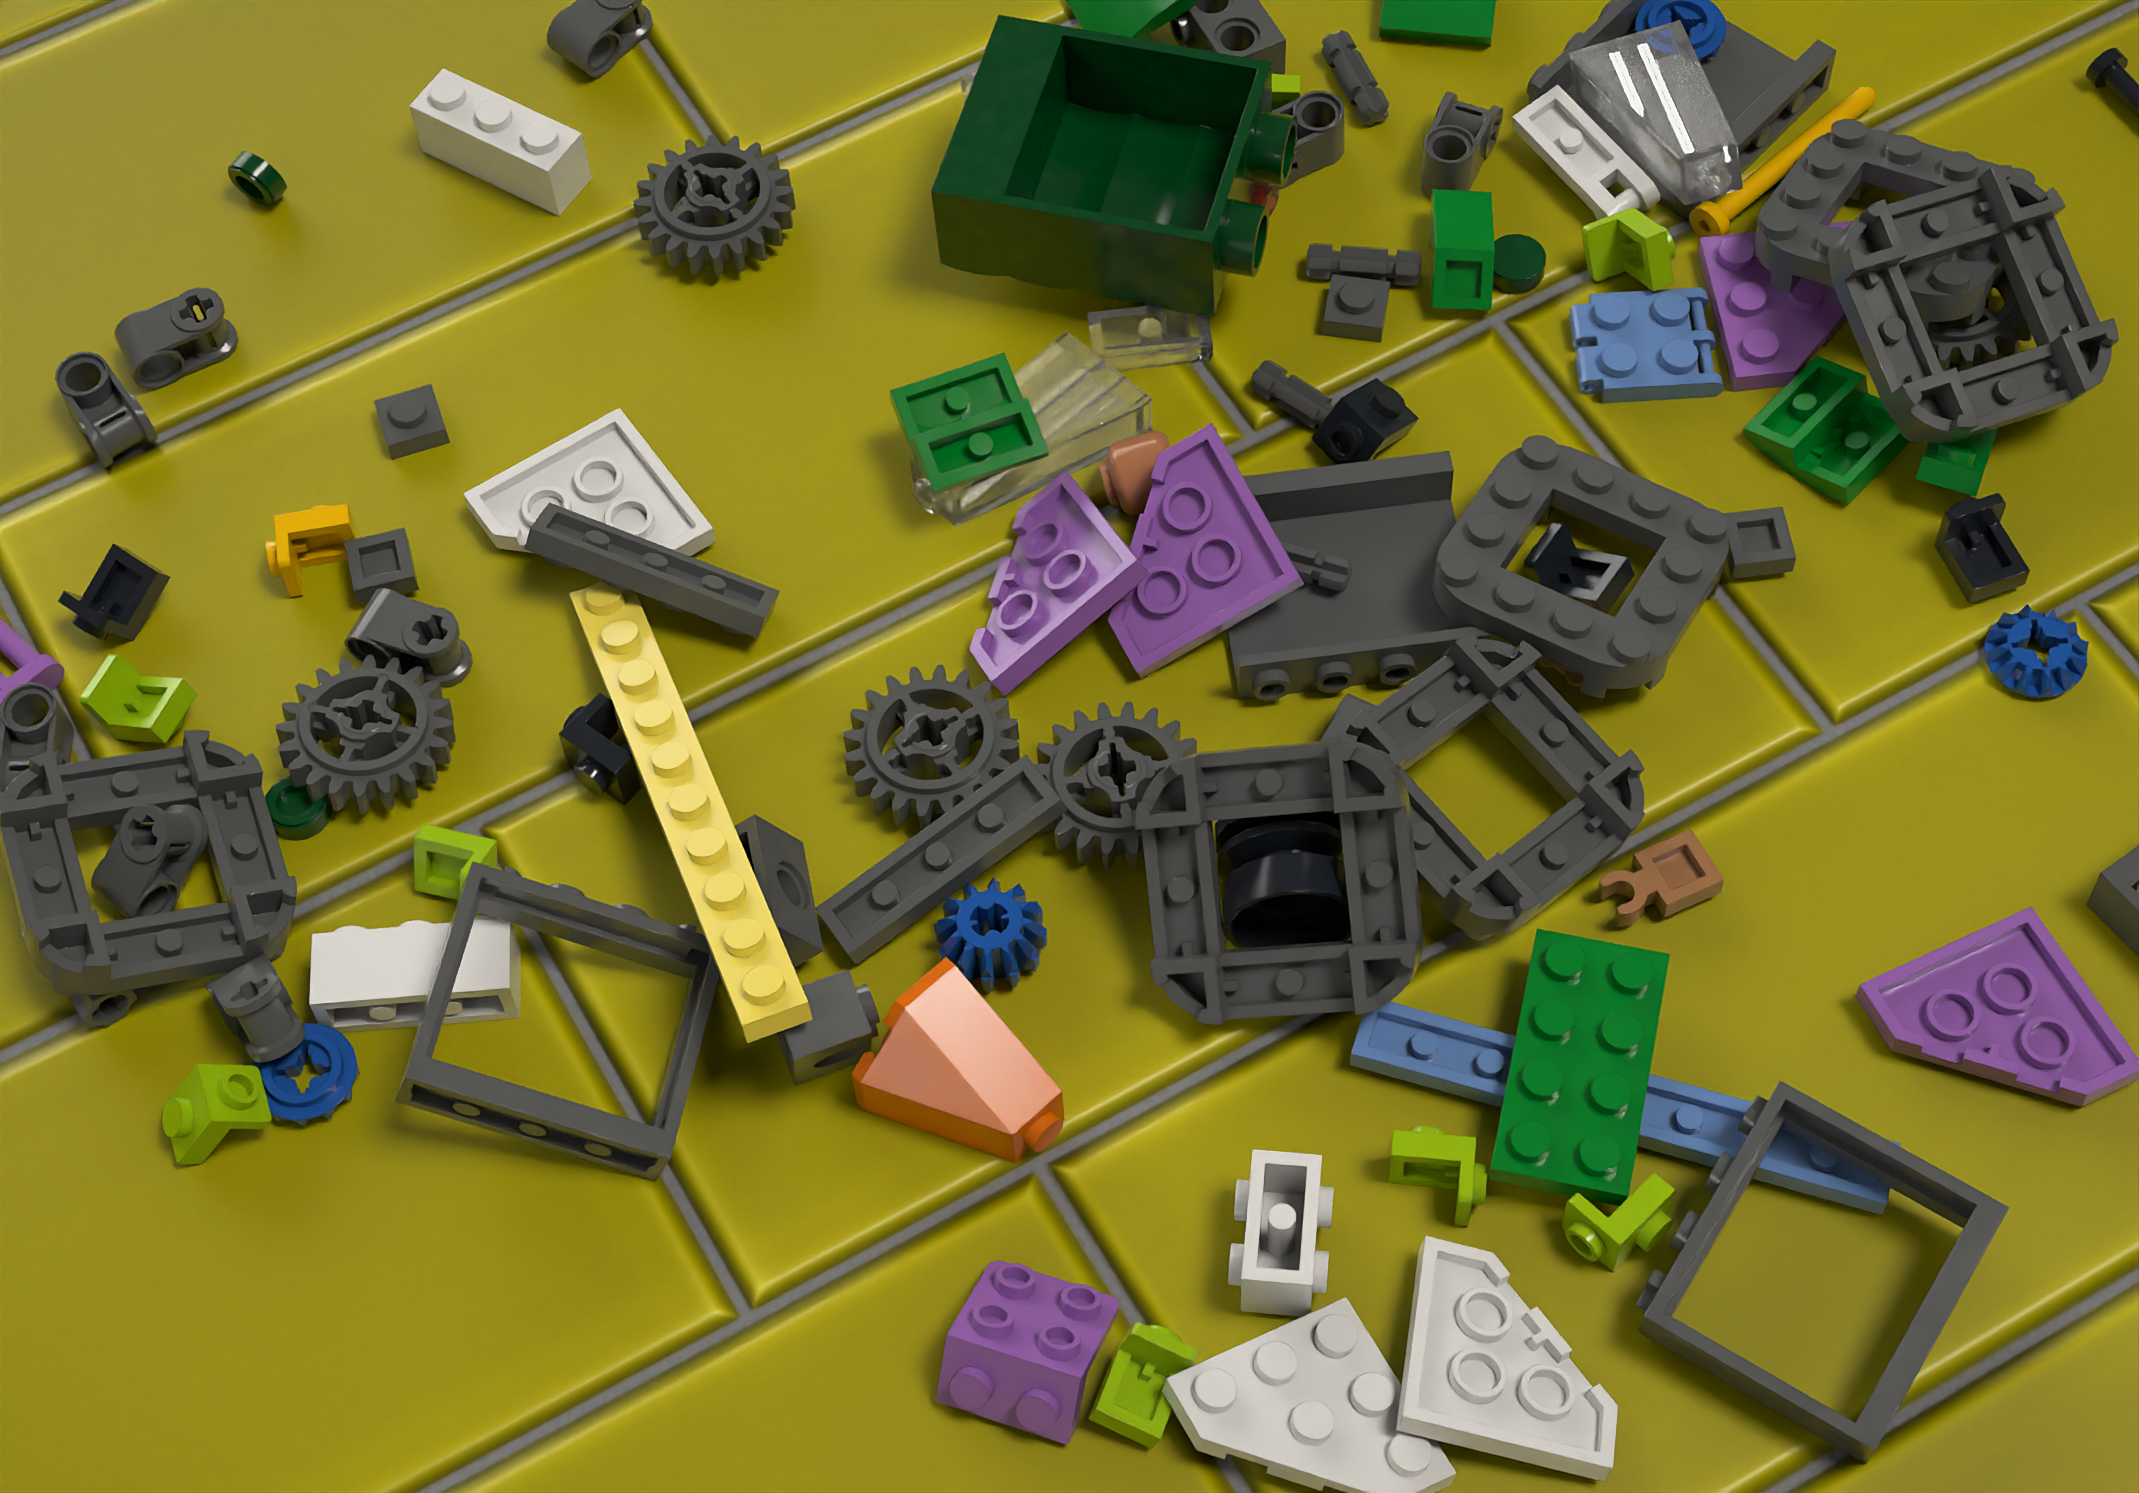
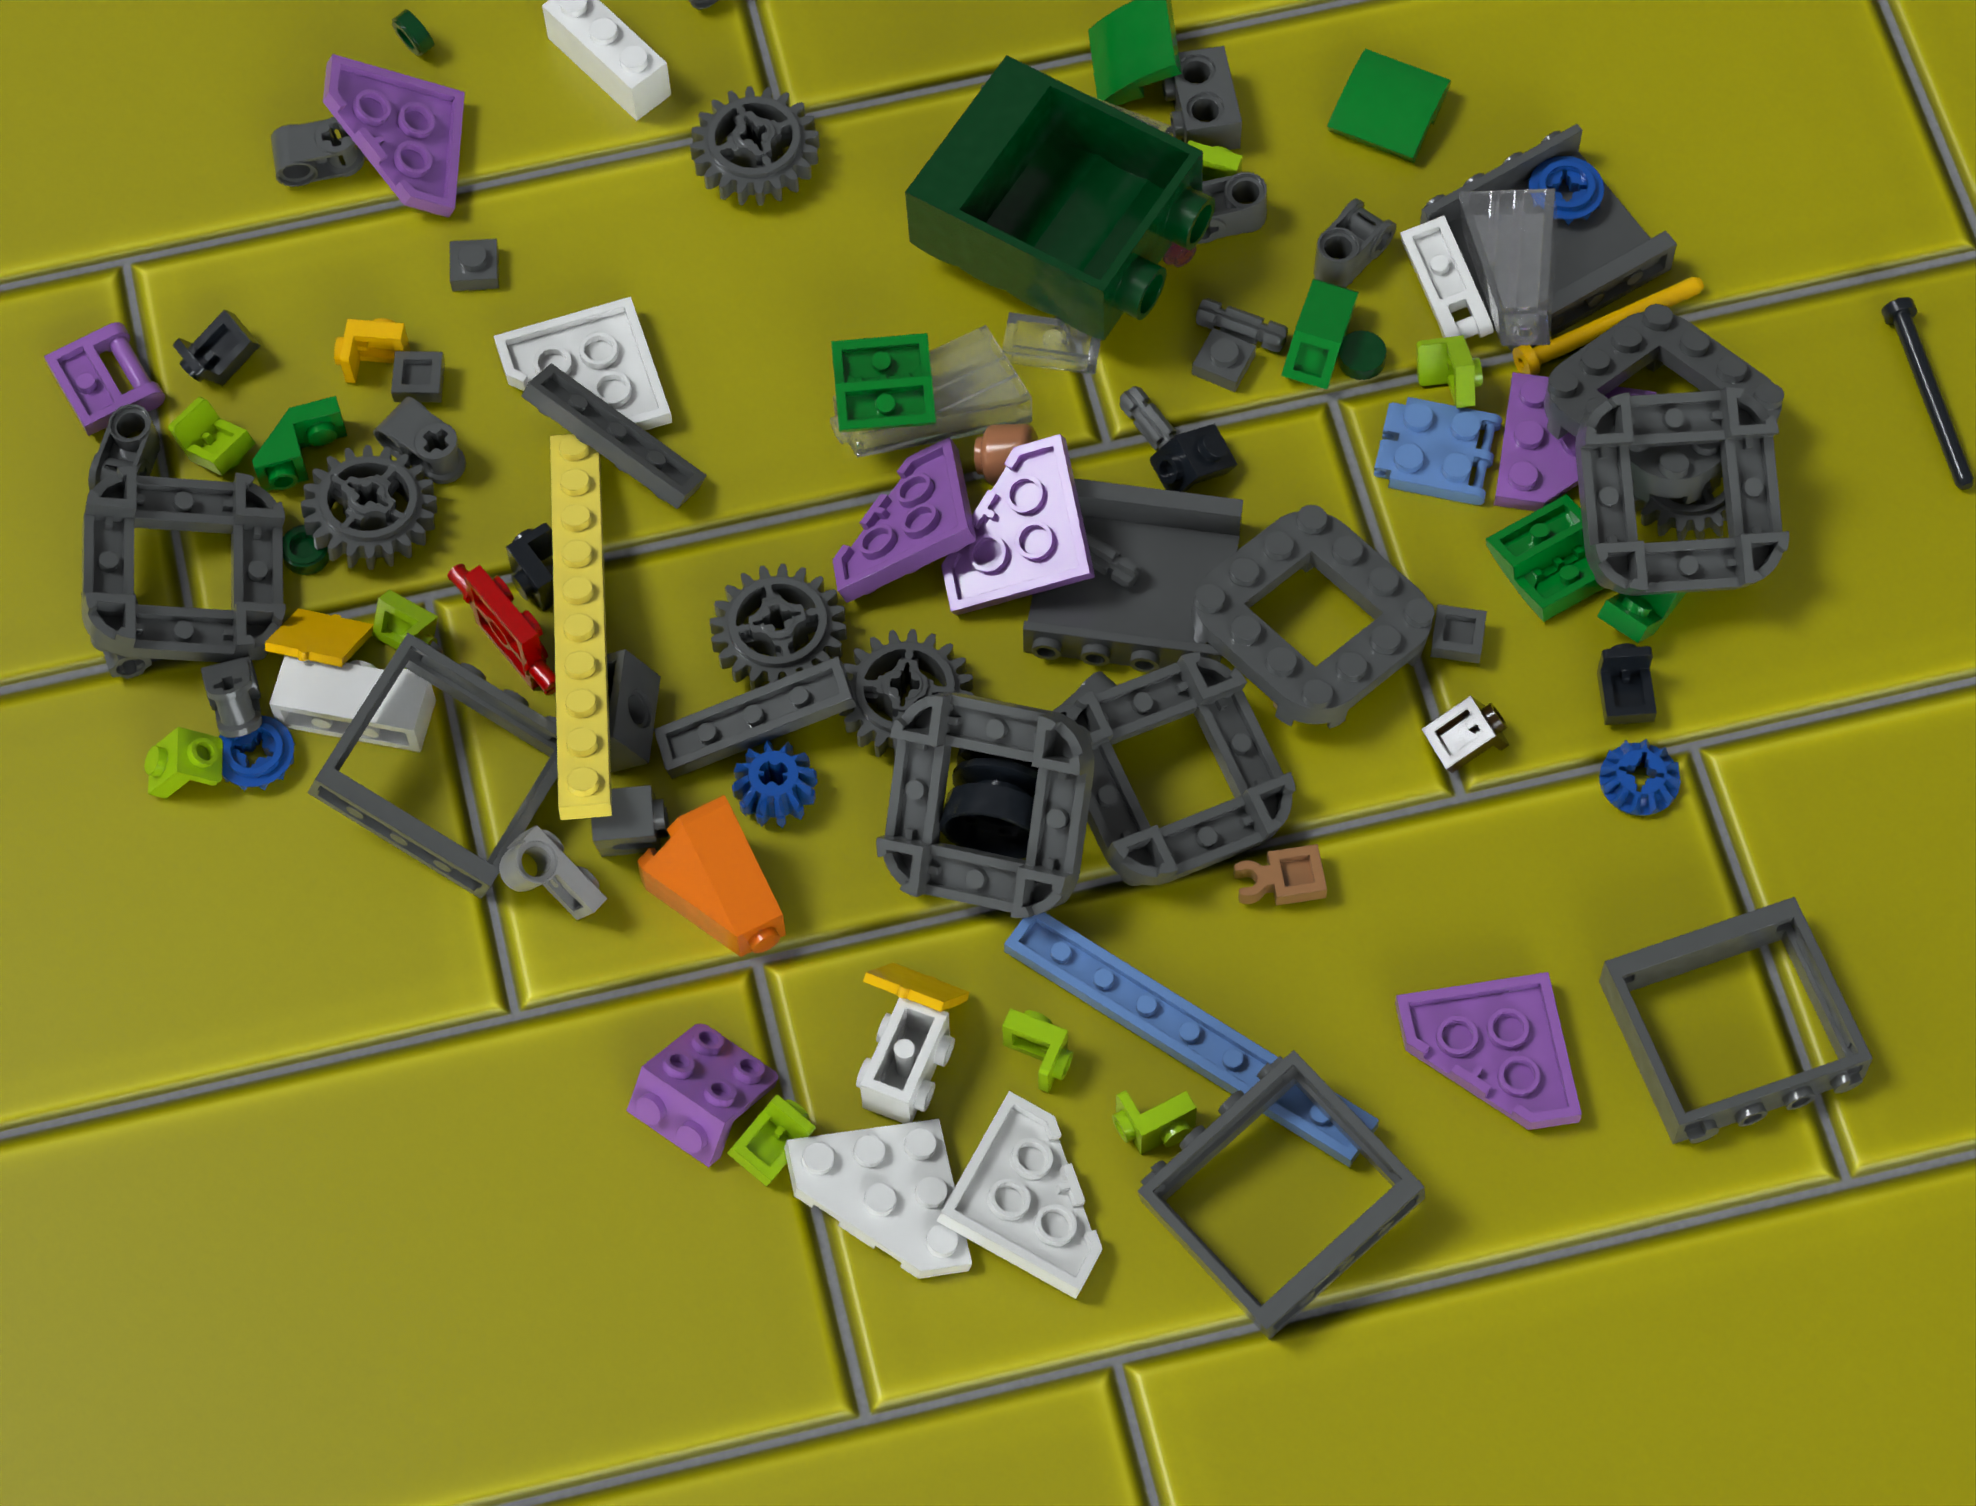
camera: 15 degrees right, 5 degrees up
dark grey piece [55,352,158,468] -> none
dark grey piece [91,804,208,919] -> none
dark grey axle [1321,30,1389,126] -> none
green plate [1488,929,1670,1206] -> none
black bracket [1524,522,1635,614] -> none
none -> green slope [252,396,348,491]
none -> yellow piece [265,608,374,667]
none -> medium lavender plate [323,54,465,218]
none -> red plate [447,564,556,695]
none -> light grey plate [499,825,607,920]
none -> yellow piece [863,962,970,1012]
none -> bracket [1422,696,1509,773]

